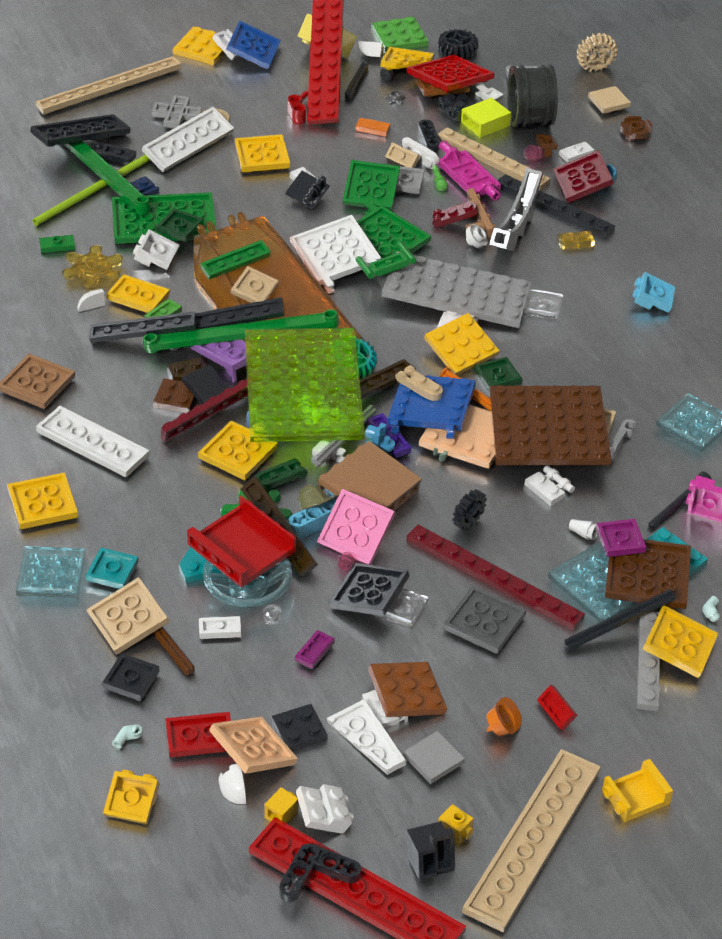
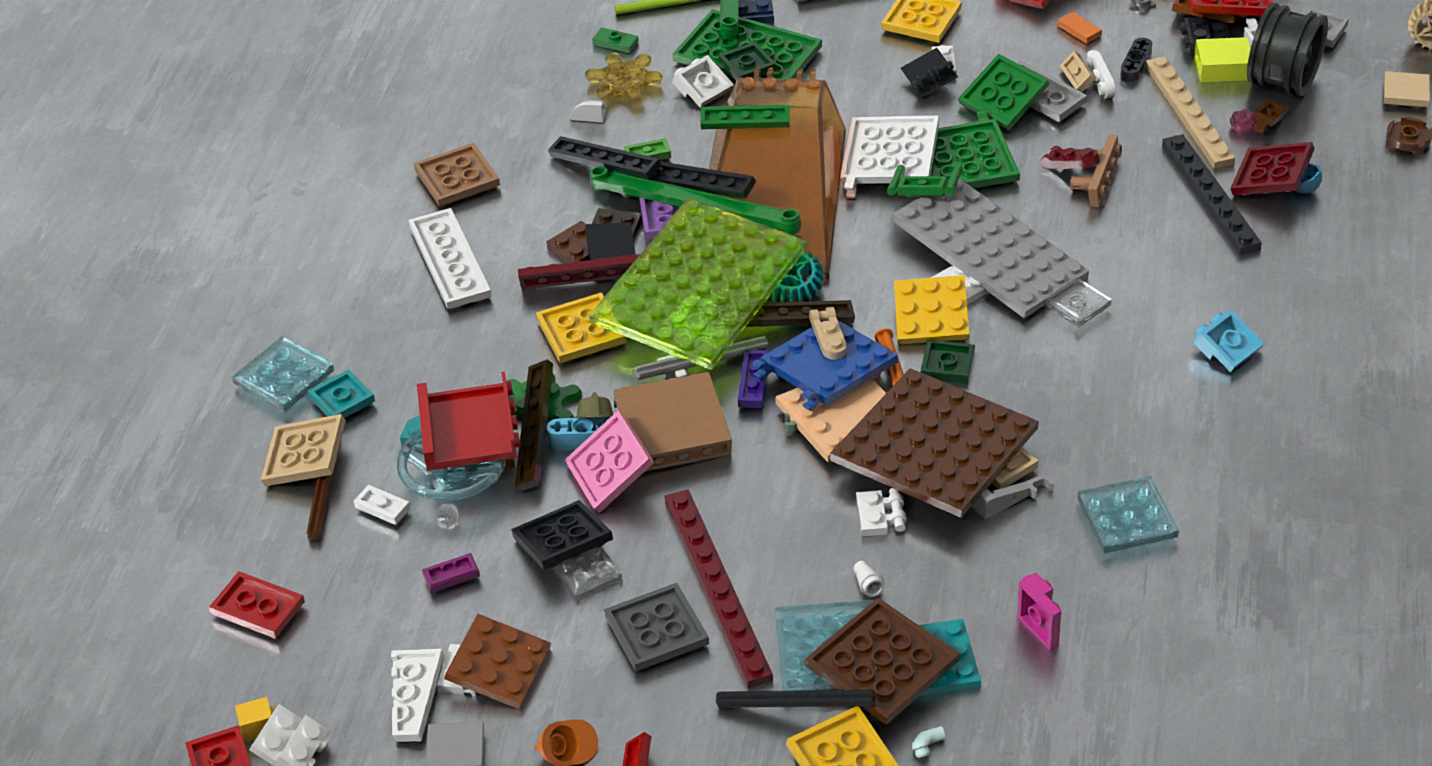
camera: 40 degrees right, 0 degrees up
yellow plate [7,472,78,529] -> none
black plate [102,653,160,701] -> none
yellow plate [103,770,160,825] -> none
yellow plate [106,274,170,313] -> none
light aqua arm [112,724,143,749] -> none
light nougat plate [209,716,298,774] -> none
white brick [218,764,246,804] -> none
tan plate [231,266,279,303] -> none
dark green plate [256,458,308,490] -> none
black plate [272,704,328,751] -> none
clear pink plate [337,552,356,571] -> none
dark azure hips [365,423,395,453] -> none
bright green bar [432,164,449,191] -> none
dark pink plate [439,141,501,201] -> none
black gear [452,489,487,530] -> none
white plate [466,224,487,249] -> none
light grey arch [490,168,543,251] -> none
clear yellow plate [557,231,595,250] -> none
white plate [558,142,594,163] -> none
magenta plate [596,519,646,557] -> none
black piece [648,471,712,529] -> none

